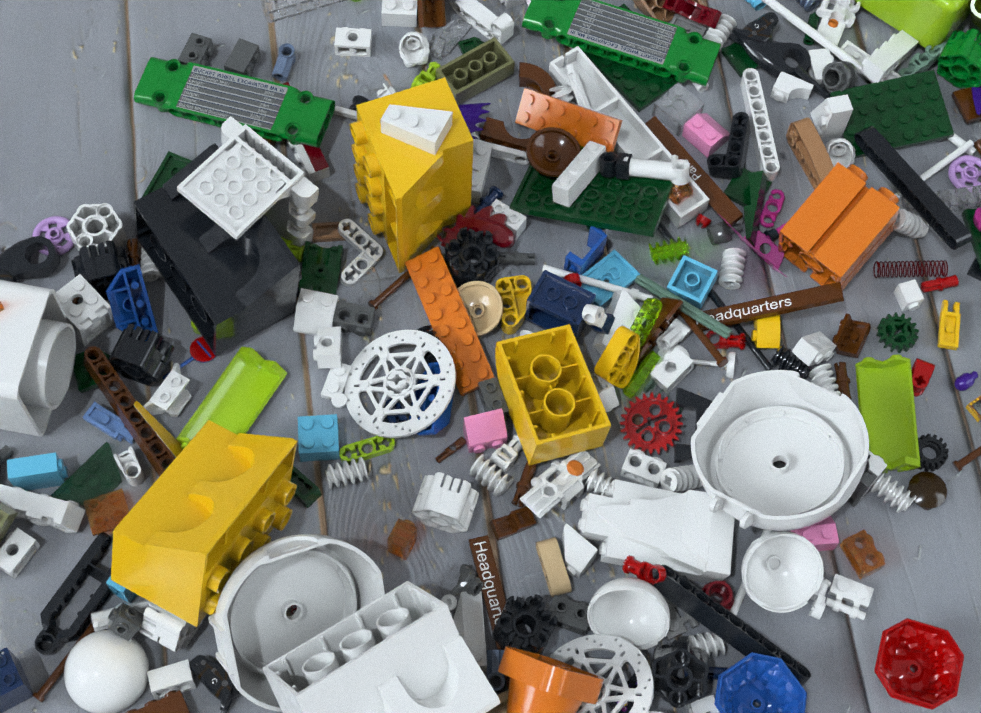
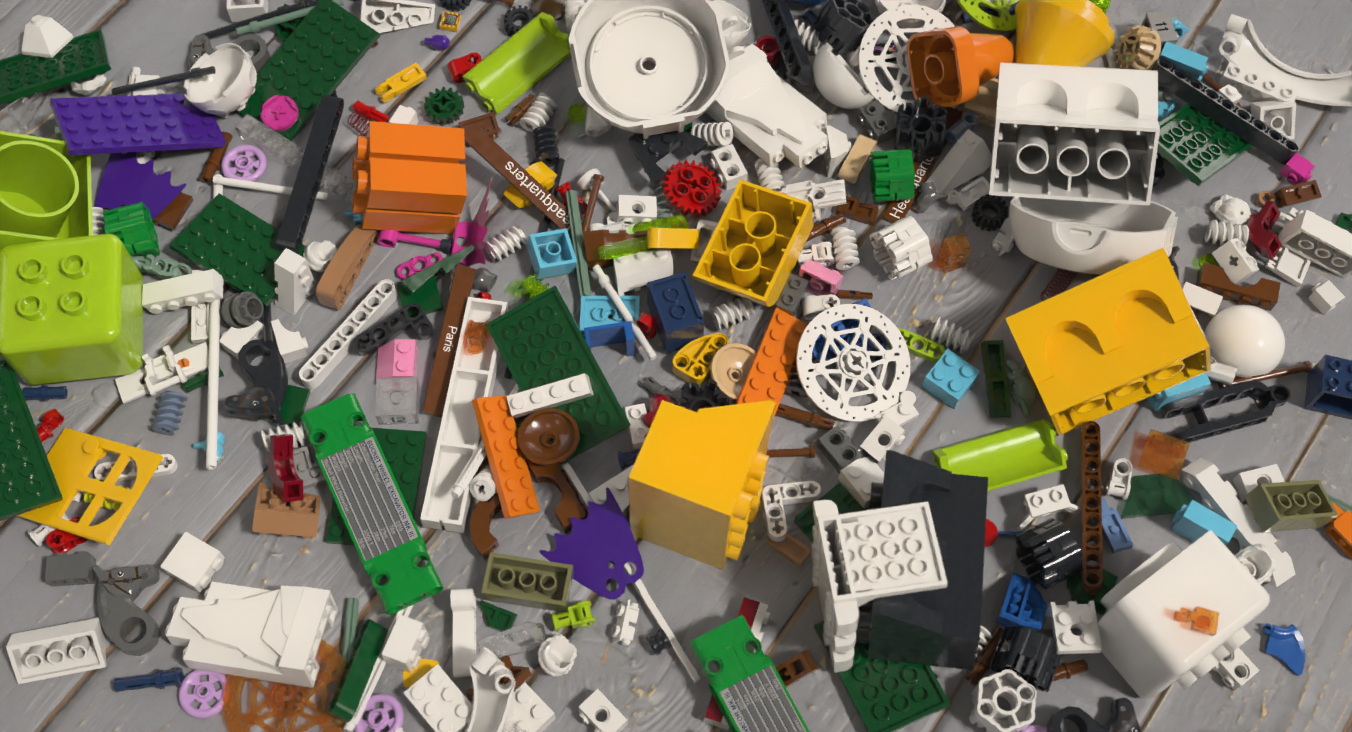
camera: 135 degrees left, 0 degrees up
dark grey brick [107,603,144,641] -> none
yellow sticker [133,401,183,457] -> none
white wedge [380,104,453,155] -> none
white leg [582,304,615,335] -> none
white piece [600,150,690,185] -> none
red connector [622,555,666,584] -> none
white brick [792,331,836,366] -> none
white piece [893,209,929,239] -> none
none -> reddish brown pin [775,403,836,431]
none -> white piece [802,294,840,320]
none -> green piece [870,149,915,202]

